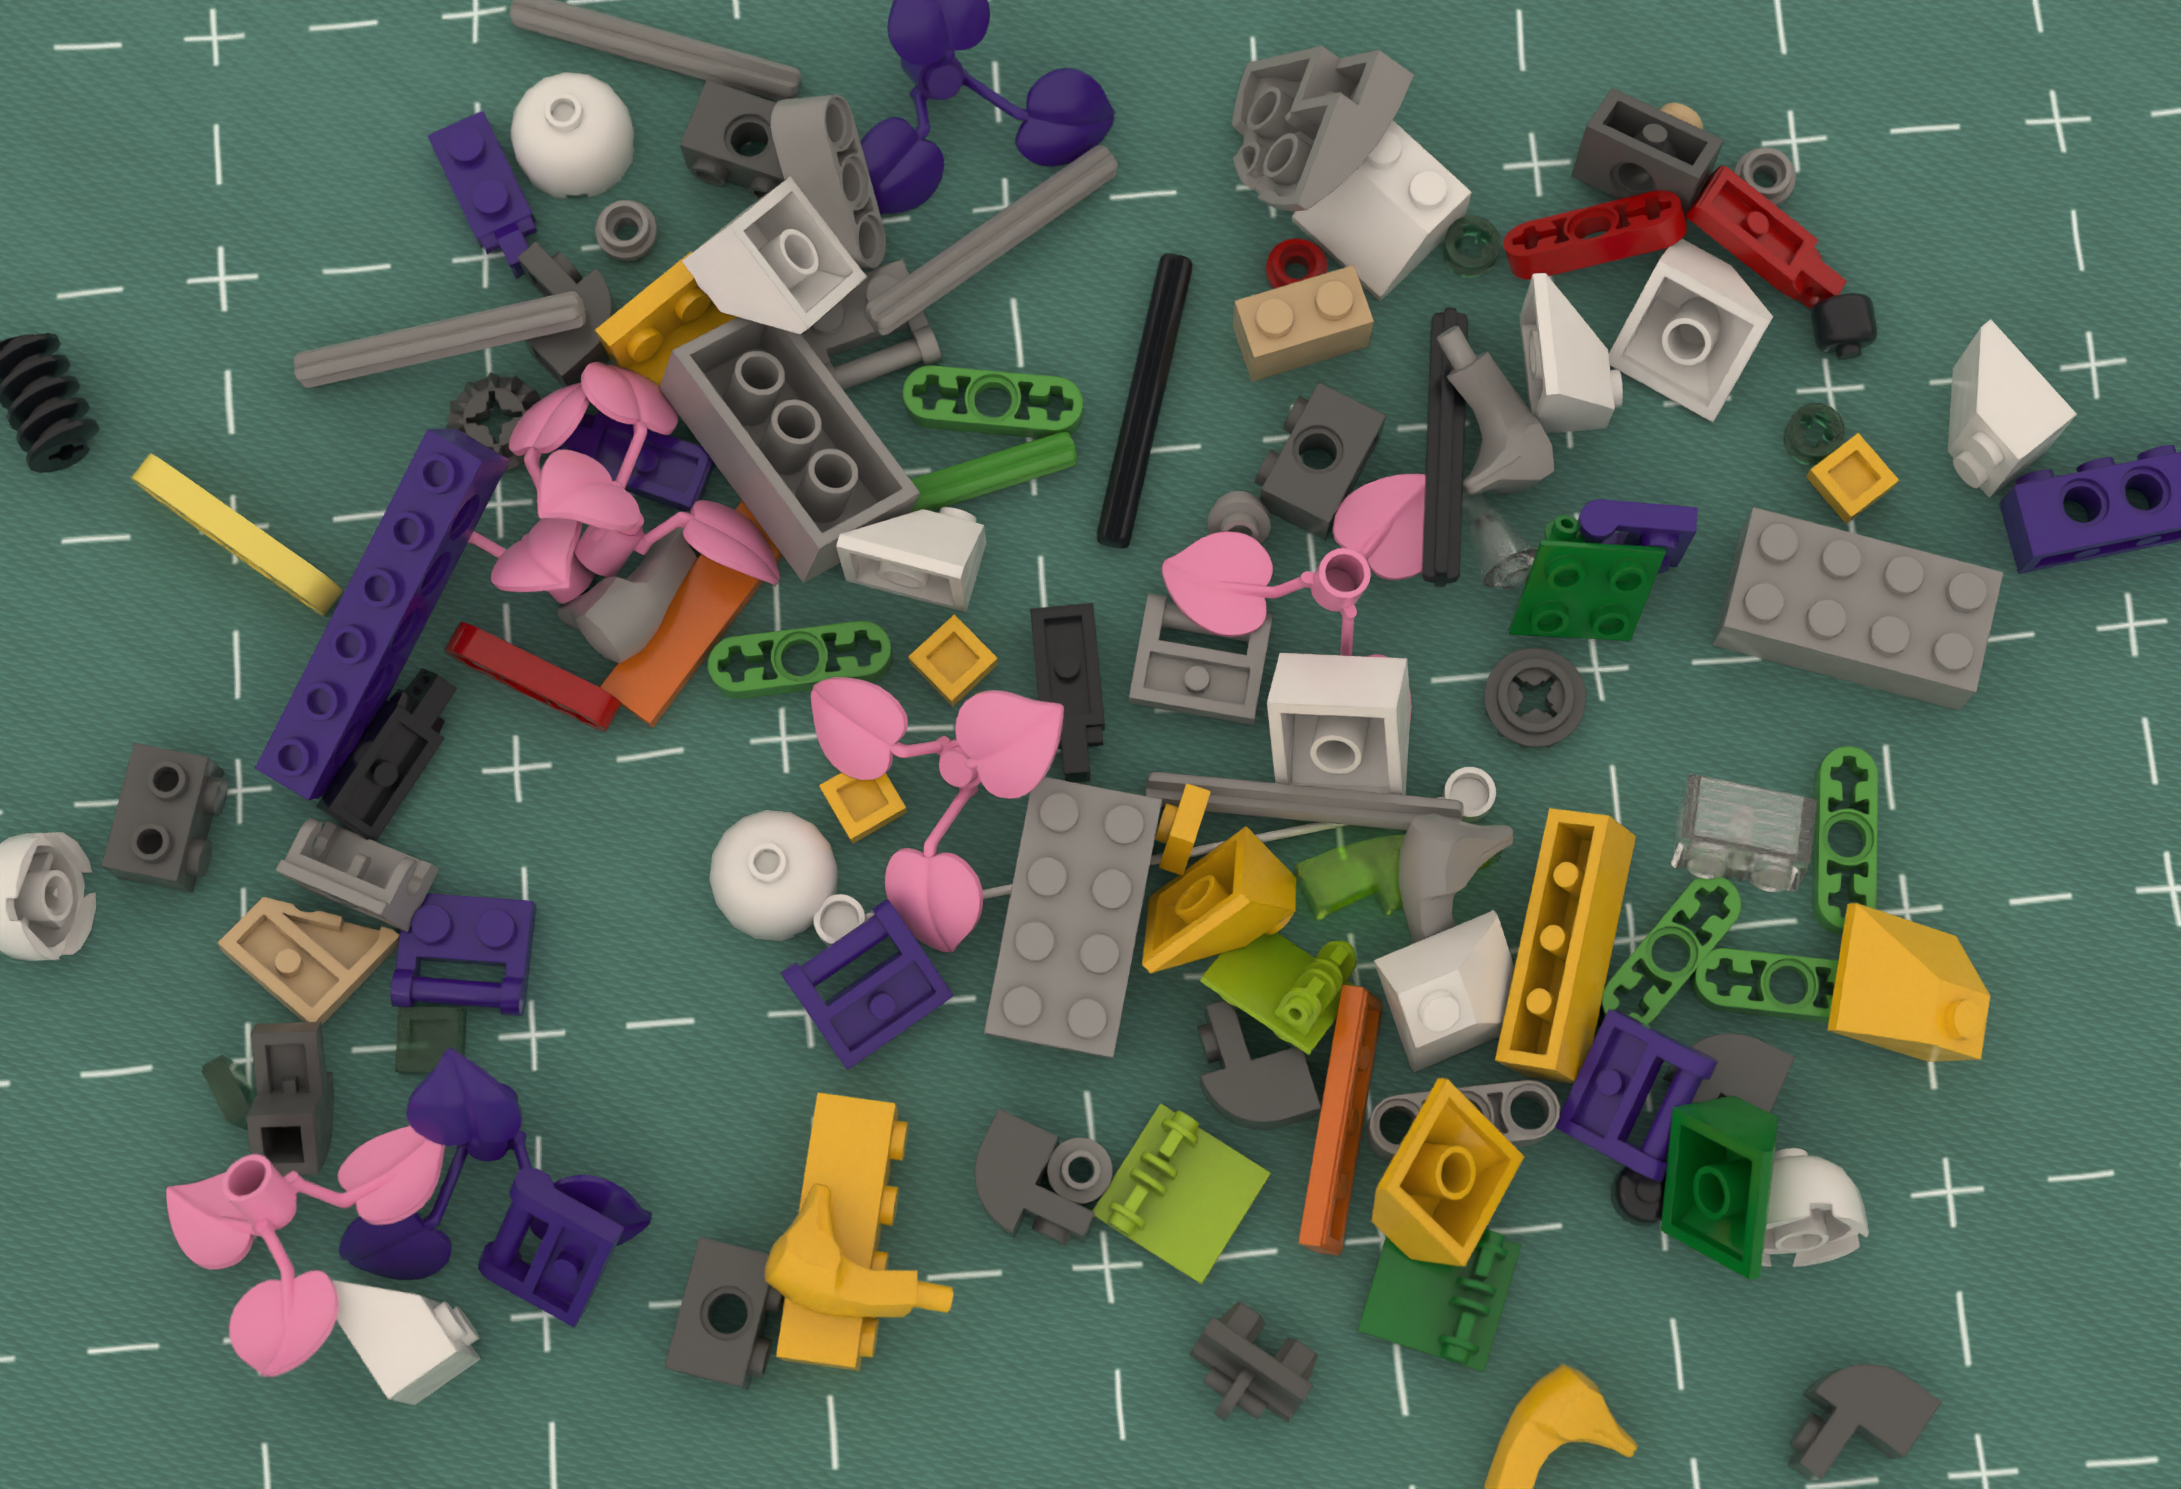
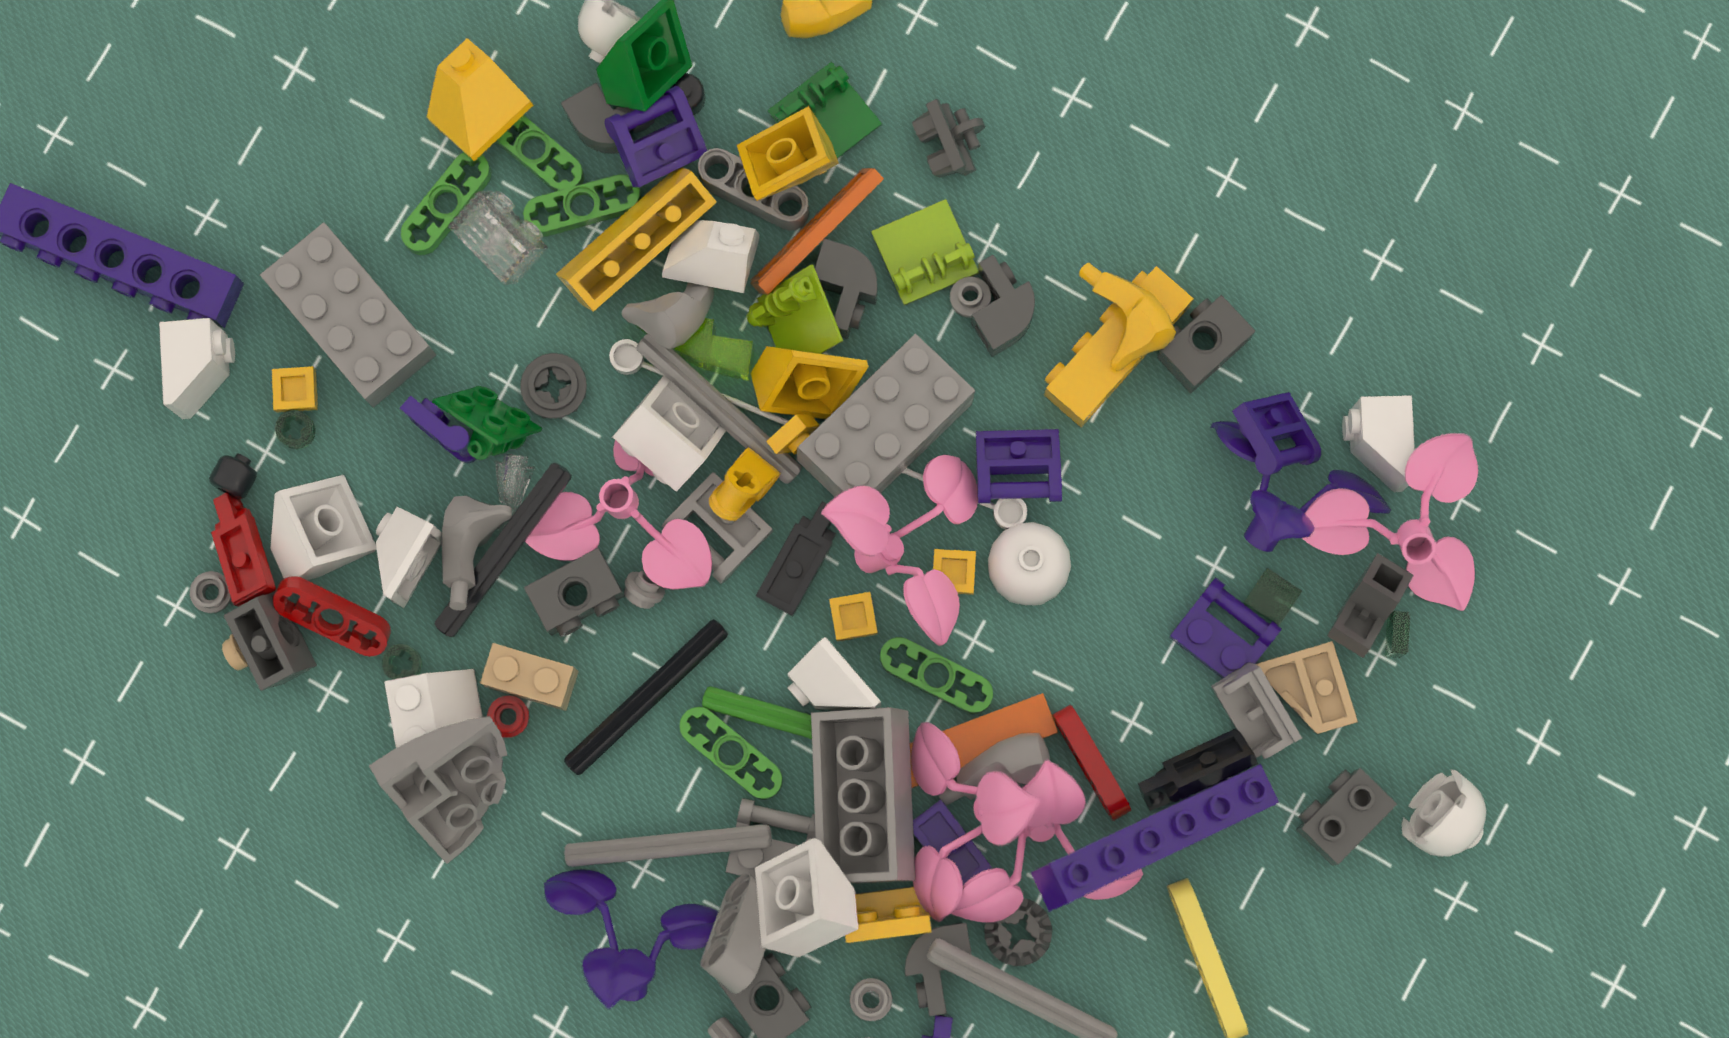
camera: 145 degrees left, 5 degrees up
none -> yellow piece [709,447,781,521]

